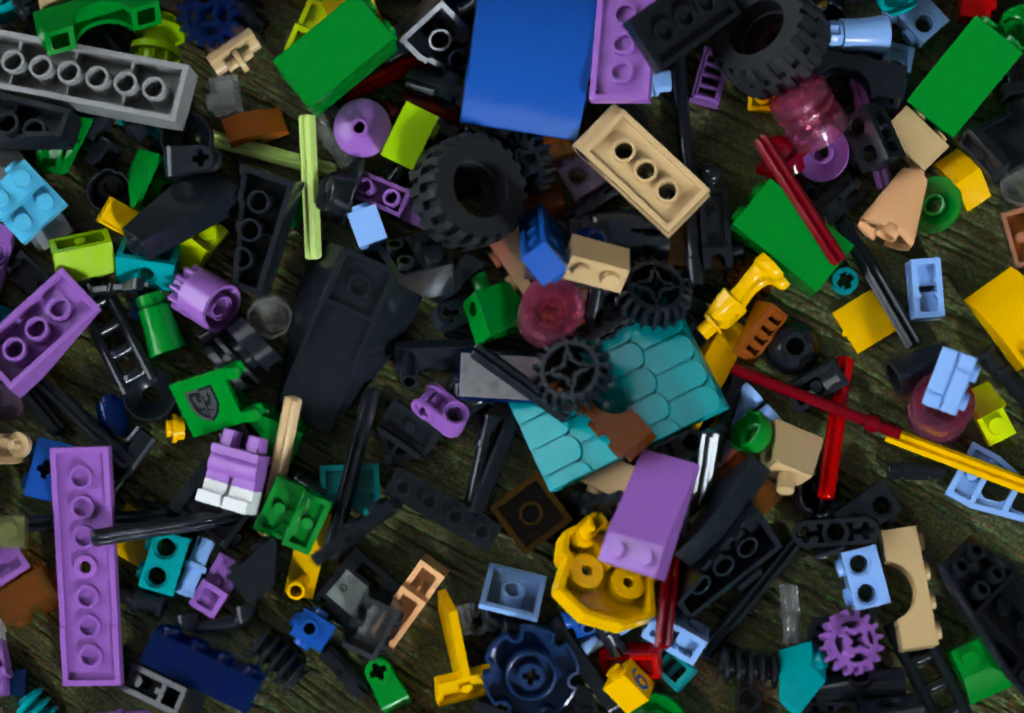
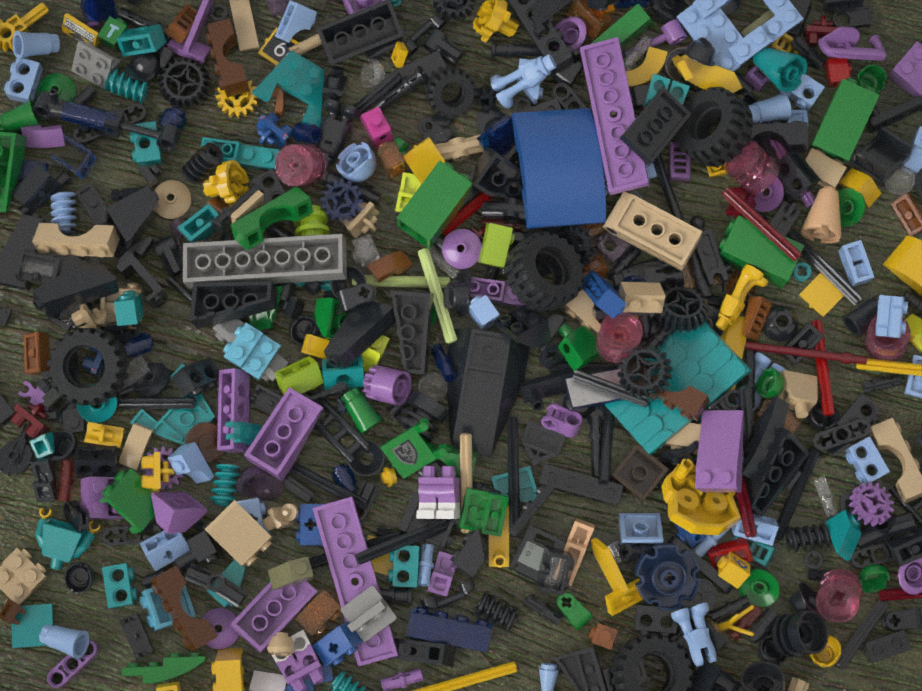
camera: 20 degrees left, 5 degrees down
blue brick [289,605,338,652] -> none
black pin [595,628,627,658] -> none
none -> blue brick [312,621,363,667]
none -> light grey bracket [340,585,397,642]
none -> clear blue pin [430,344,457,382]

